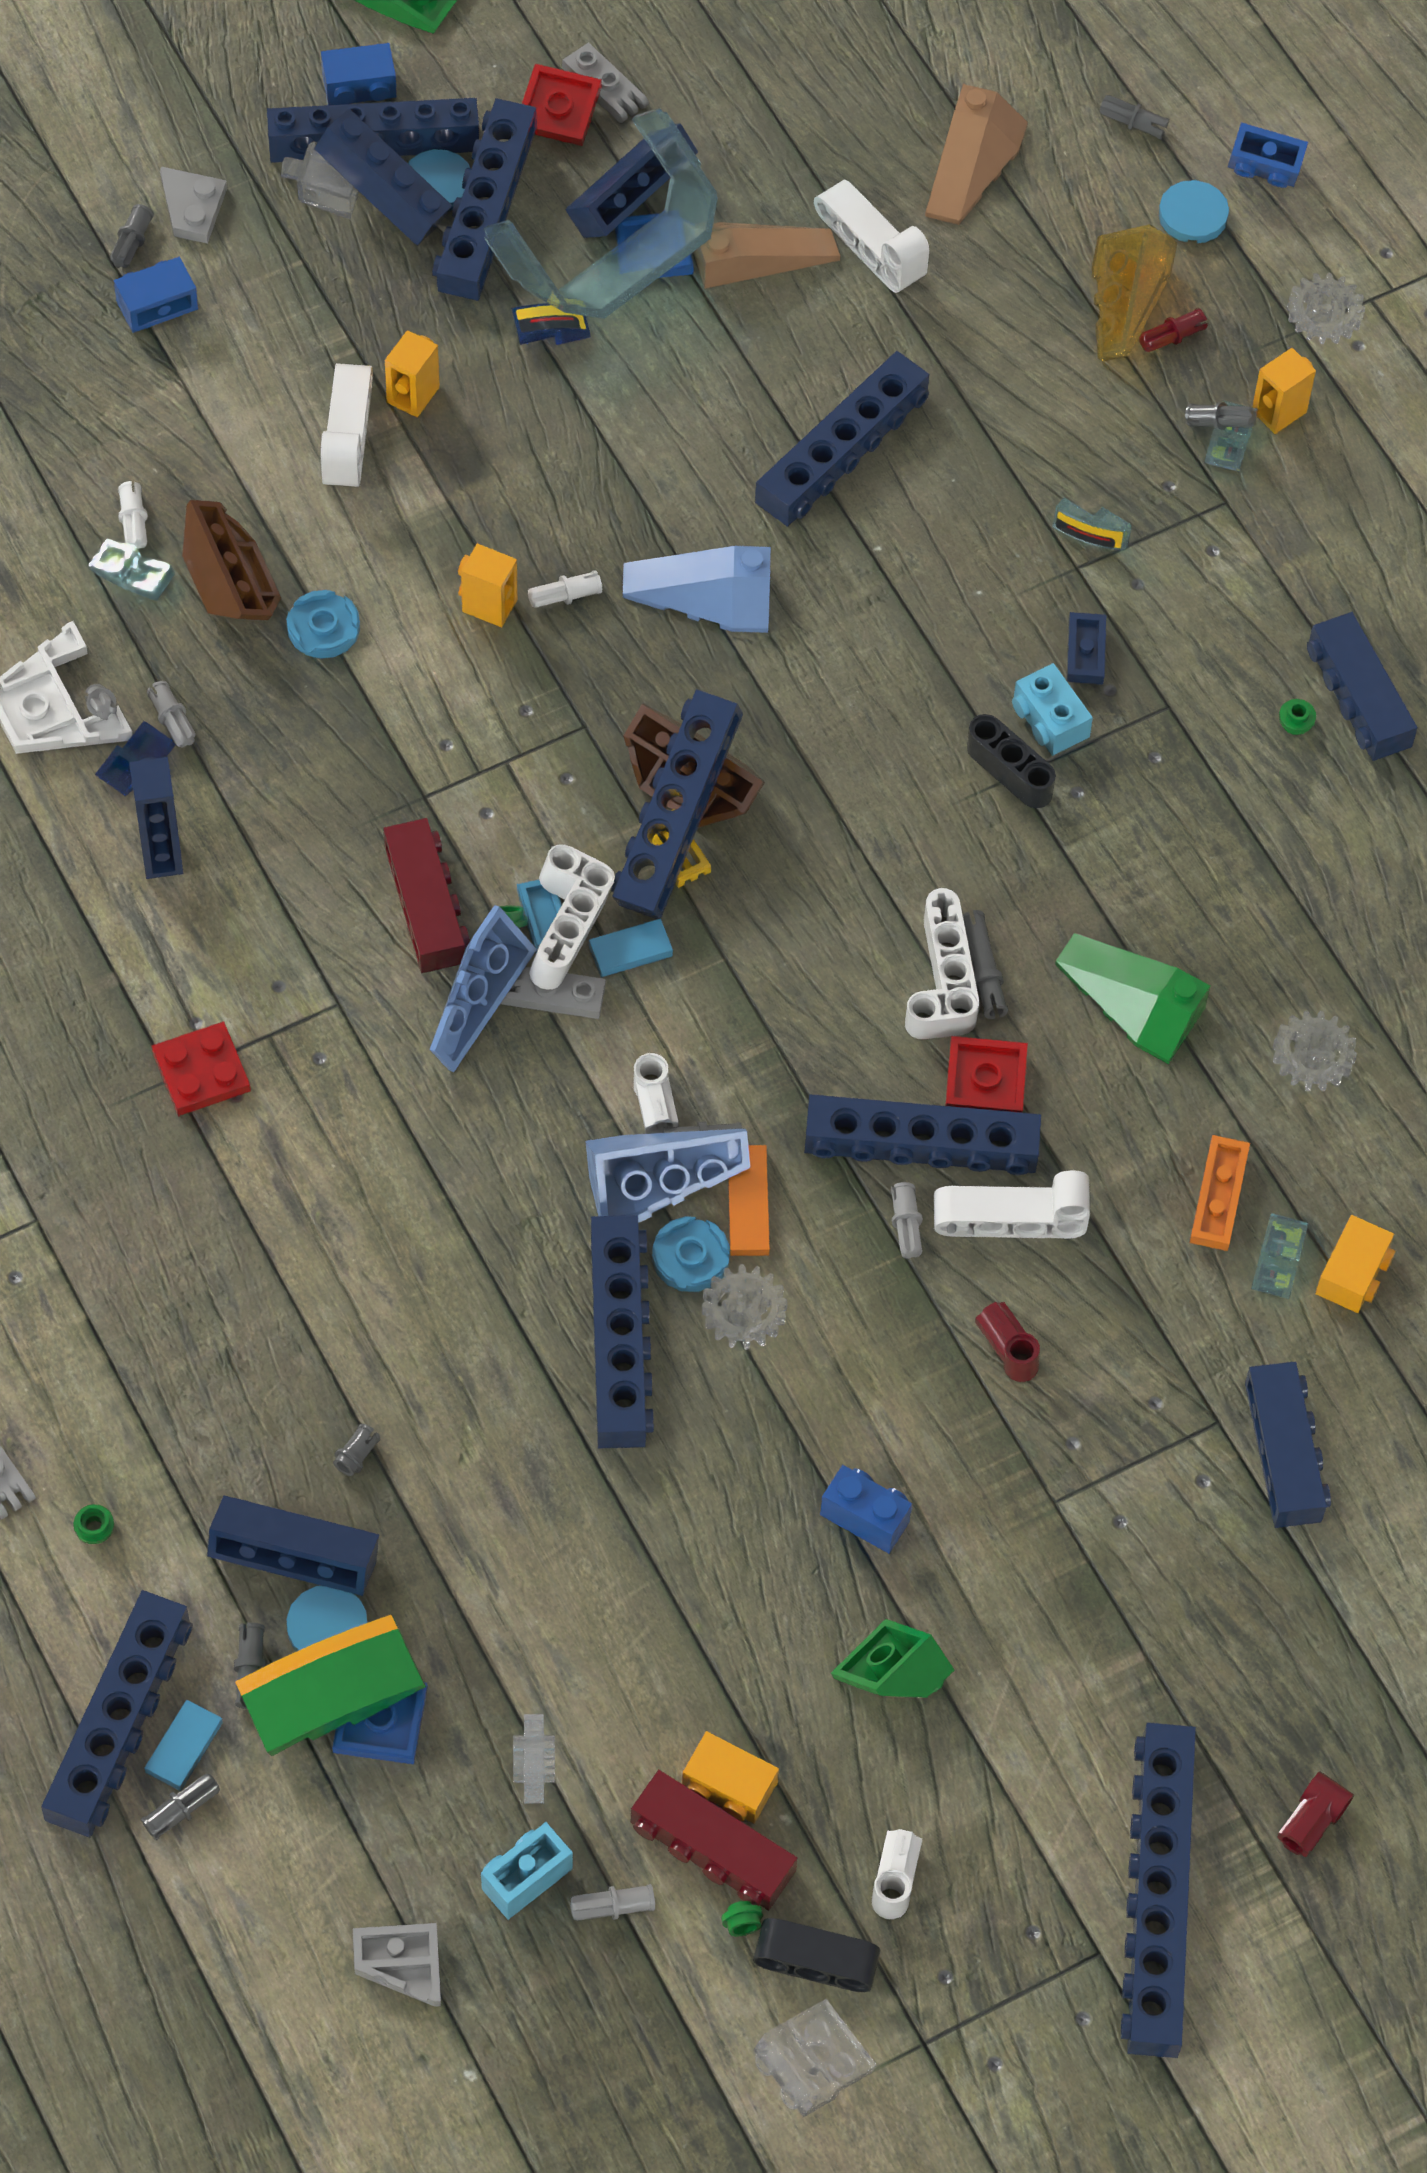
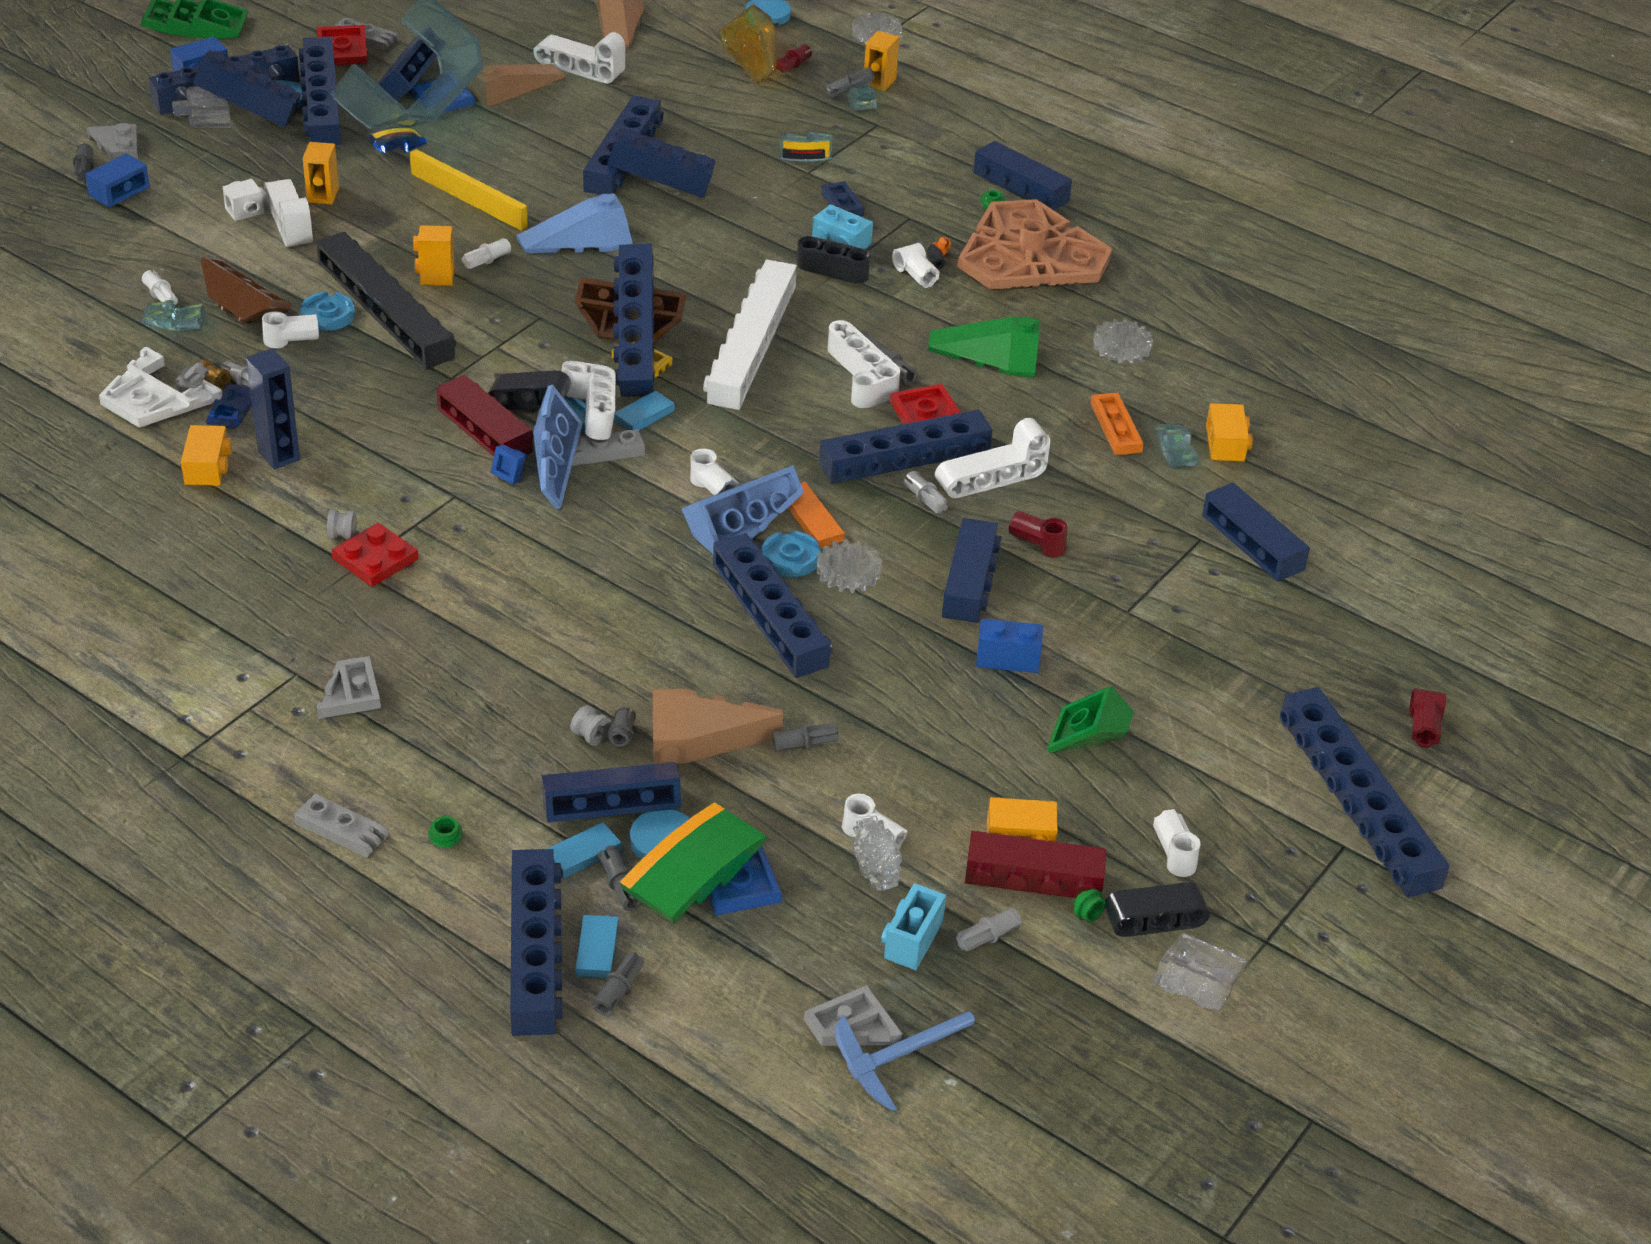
camera: 25 degrees left, 20 degrees down
none -> light orange brick [181,425,232,486]
none -> pearl gold bush [200,359,232,392]
none -> white brick [223,179,266,221]
none -> white piece [262,311,319,348]
none -> black brick [316,231,456,369]
none -> light grey wing [316,656,381,719]
none -> light grey wheel [327,509,357,540]
none -> yellow tile [410,149,528,231]
none -> black beam [488,370,571,410]
none -> blue tile [490,444,527,484]
none -> dark azure tile [547,822,622,879]
none -> light grey wheel [570,705,611,746]
none -> dark blue brick [607,127,716,198]
none -> medium nougat wedge [652,689,783,764]
none -> white brick [703,259,797,410]
none -> dark grey axle [773,723,839,752]
none -> medium blue piece [835,1011,975,1111]
none -> white piece [842,793,907,855]
none -> white piece [892,243,940,288]
none -> arm [927,237,952,269]
none -> dark blue brick [942,518,1002,623]
none -> nougat plate [957,199,1113,290]

